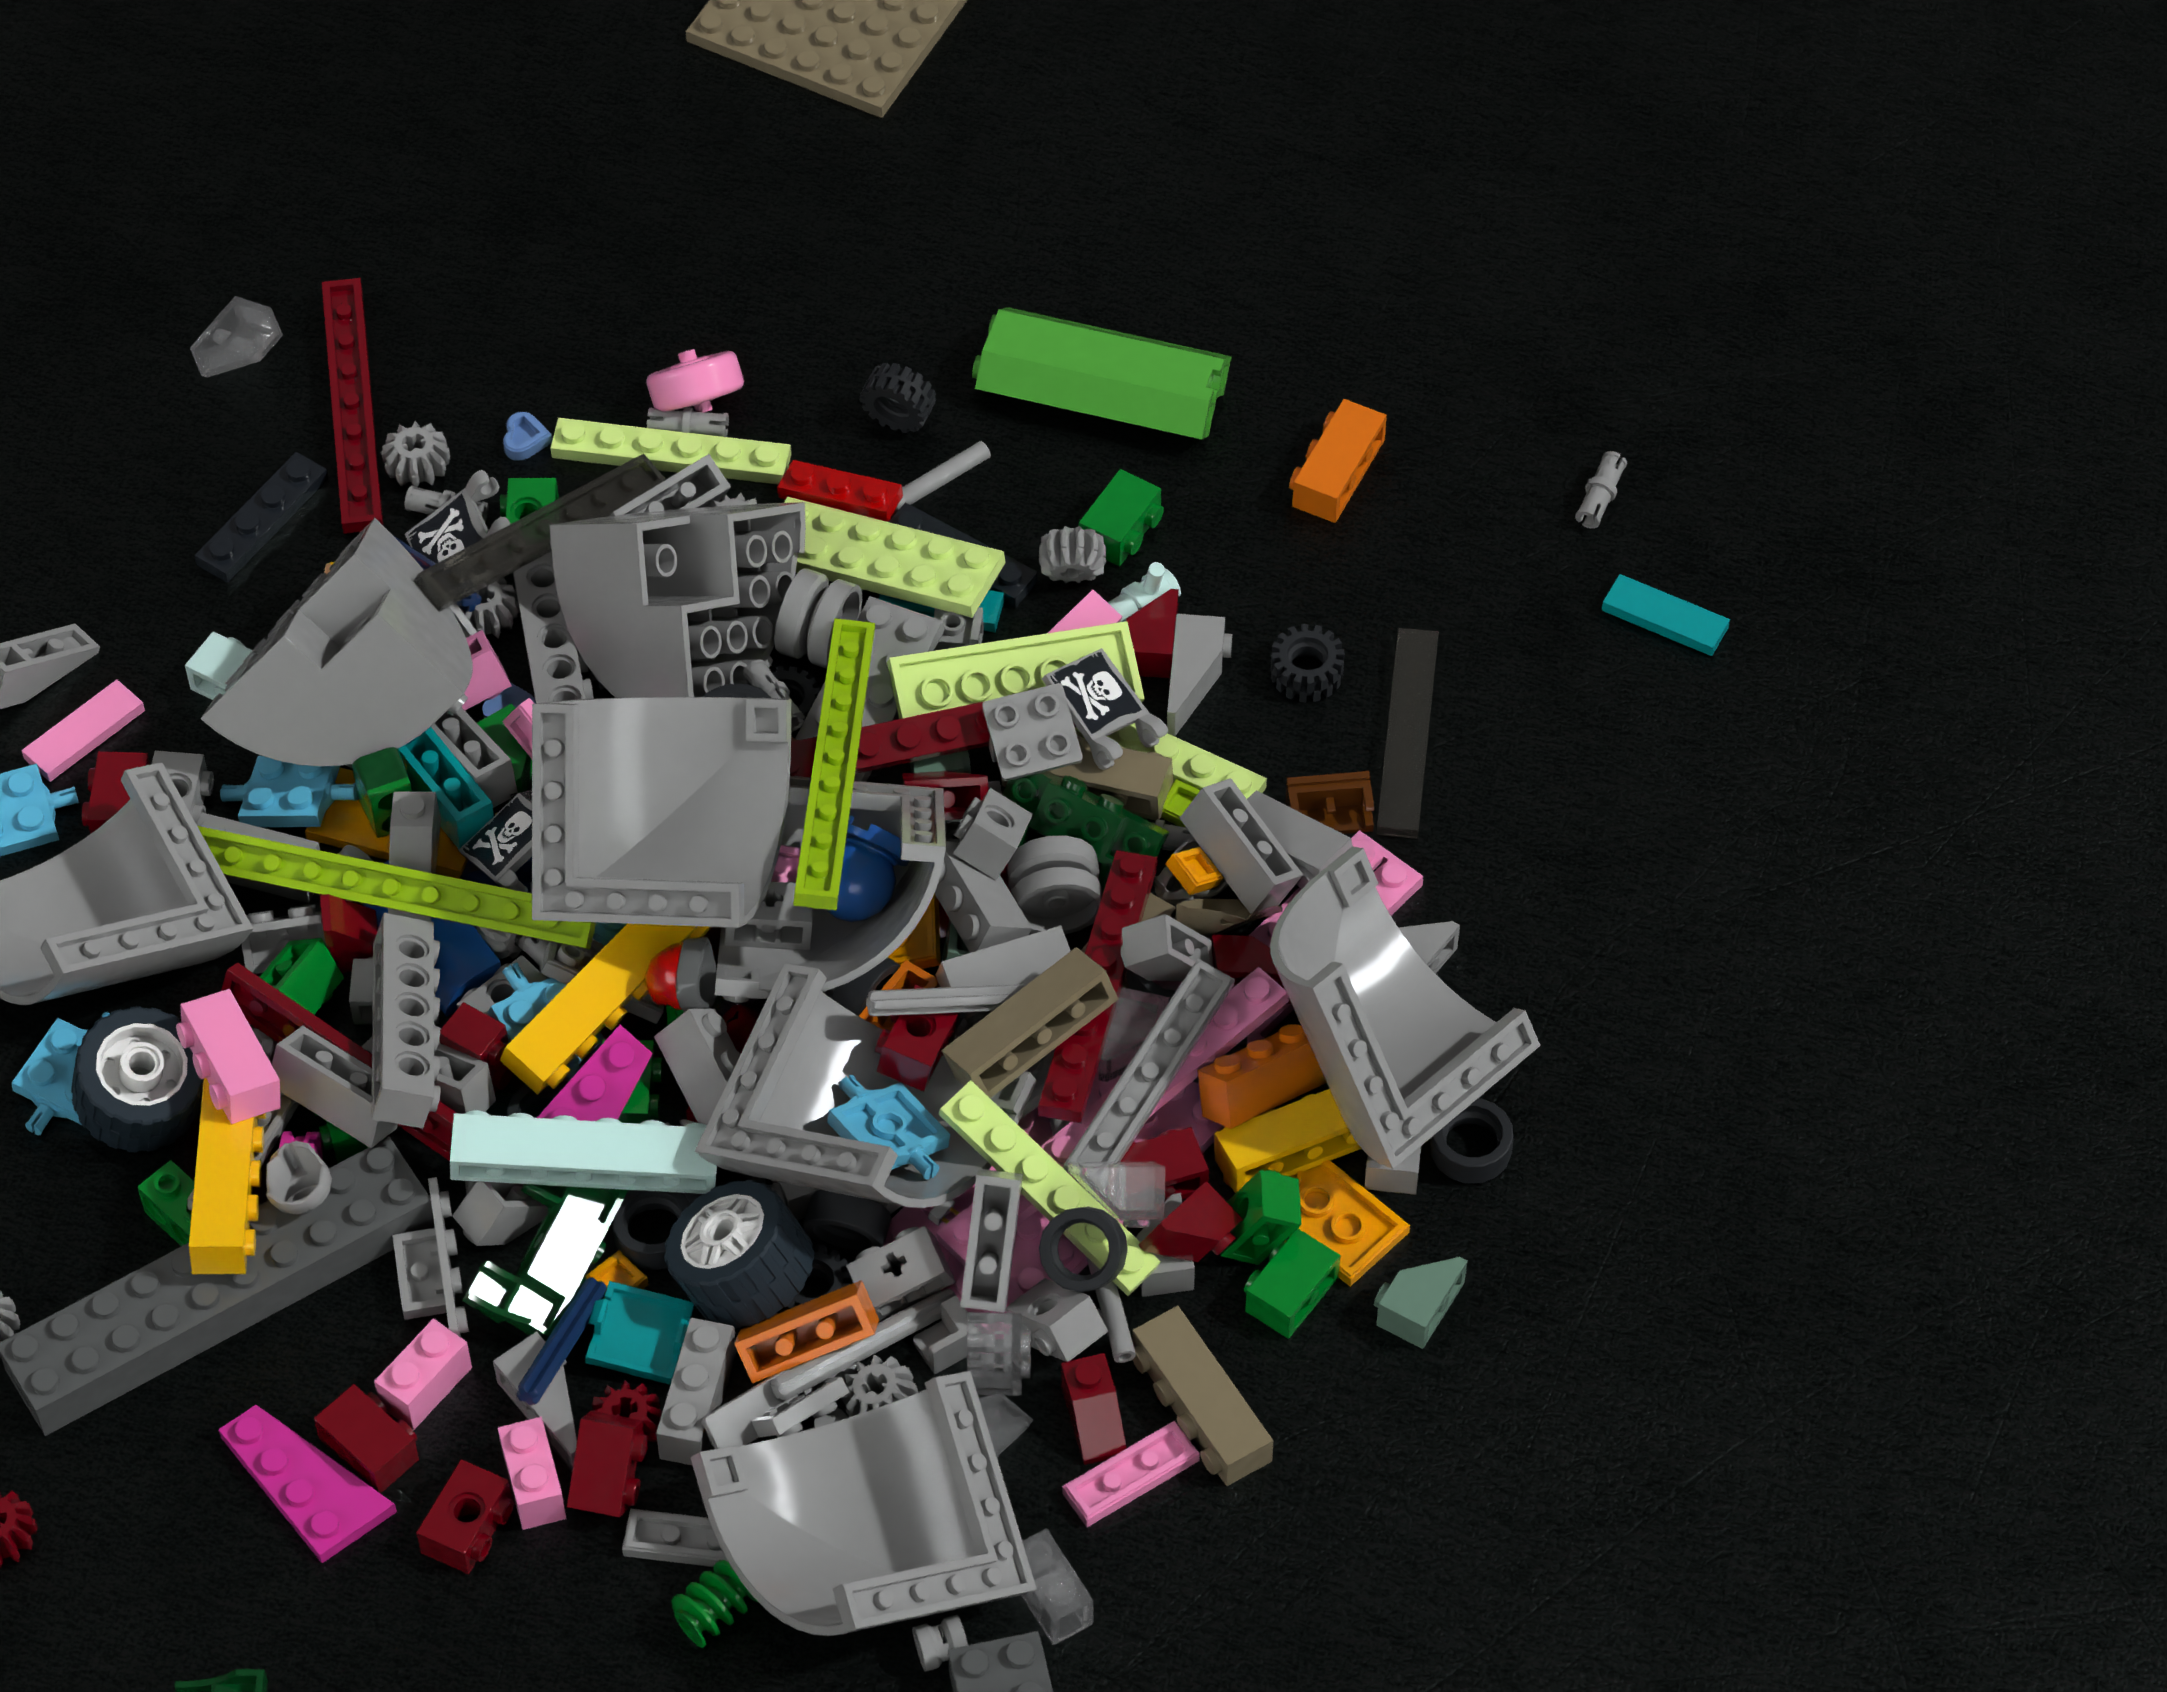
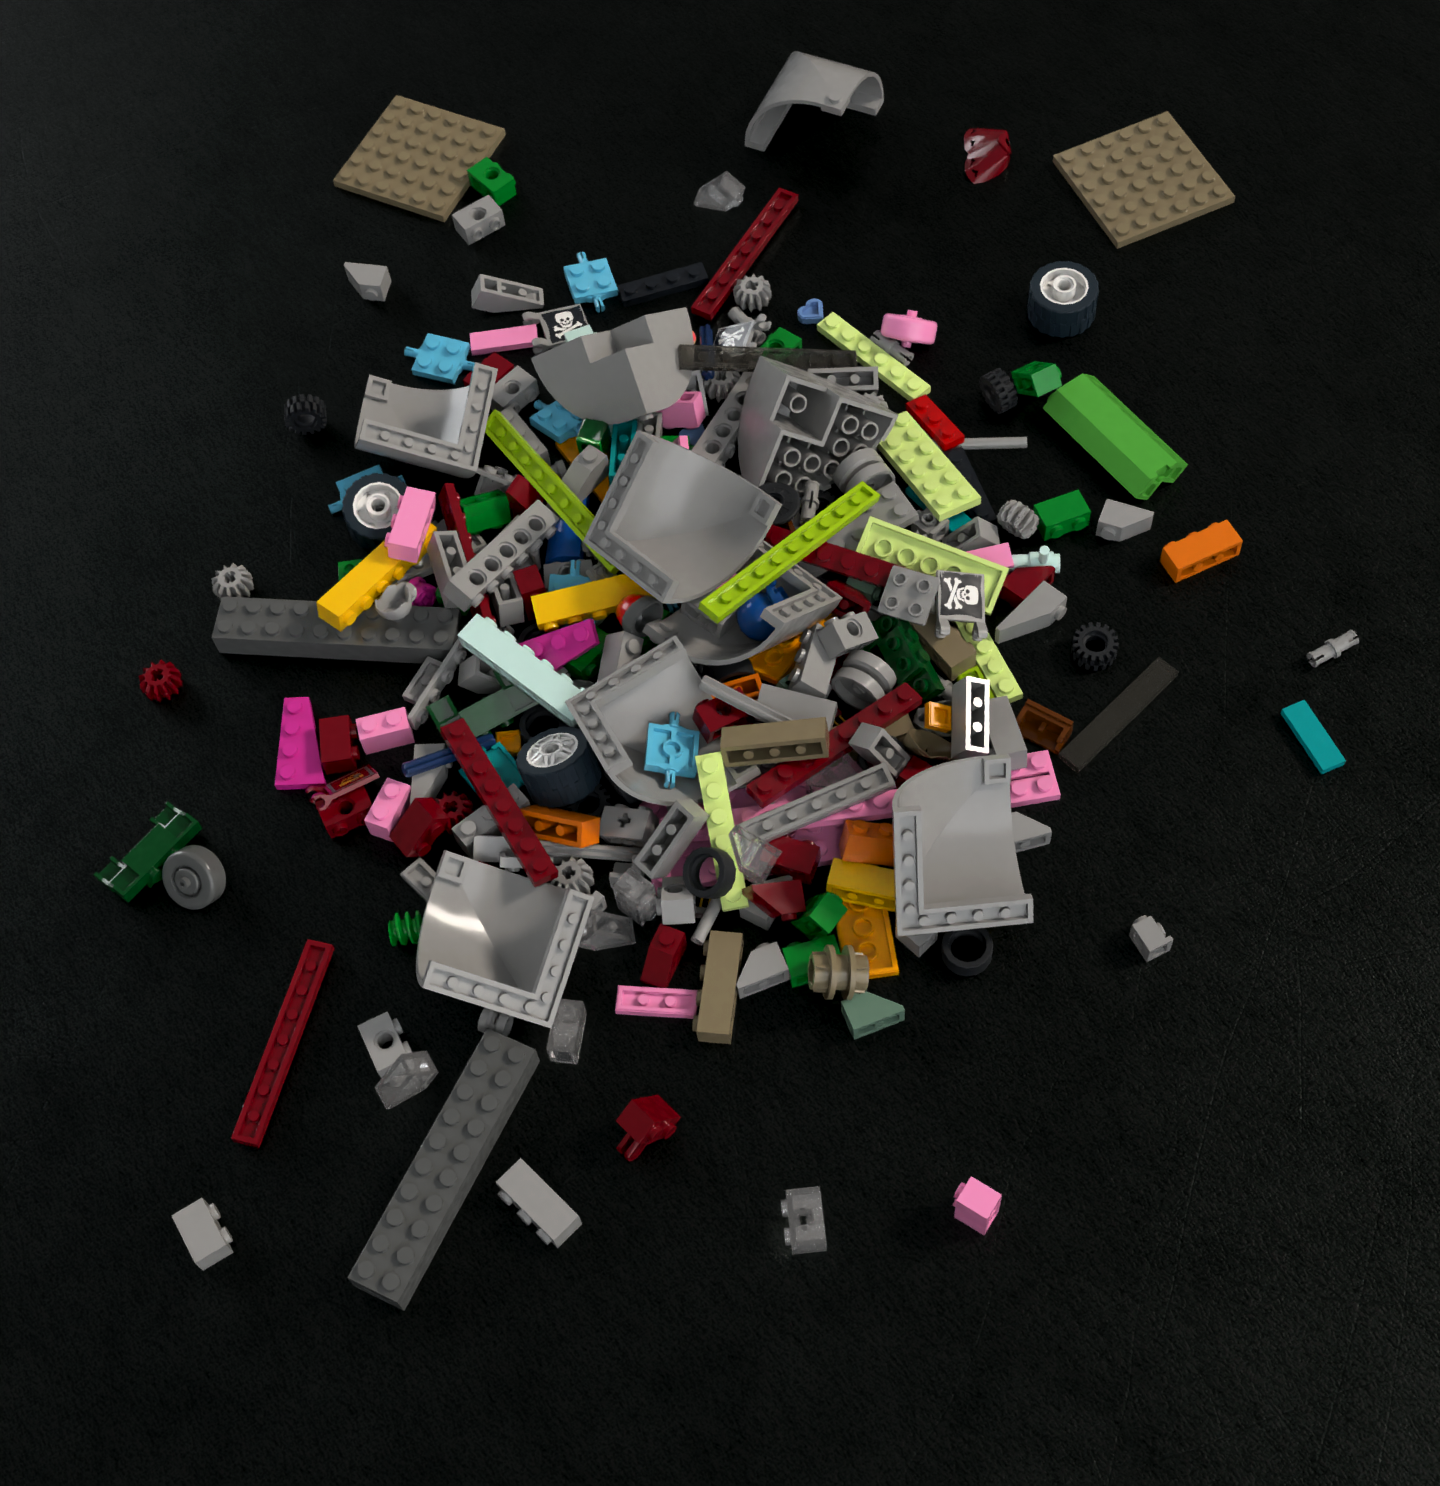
camera: 45 degrees right, 5 degrees up
none -> dark red flag [305,764,380,811]
none -> dark red plate [440,718,559,887]
none -> flag [522,304,588,355]
none -> medium azure plate [563,252,618,313]
none -> dark red brick [616,1095,681,1162]
none -> light grey slope [736,942,790,999]
none -> light grey panel [745,51,884,152]
none -> clear brick [781,1186,827,1254]
none -> dark tan piece [808,944,869,1000]
none -> light grey slope [942,516,1000,552]
none -> bright pink brick [953,1176,1002,1235]
none -> dark red piece [964,128,1012,184]
none -> green brick [1011,361,1062,397]
none -> black wheel [1027,261,1099,338]
none -> light grey slope [1096,499,1154,542]
none -> light grey brick [1129,915,1173,962]

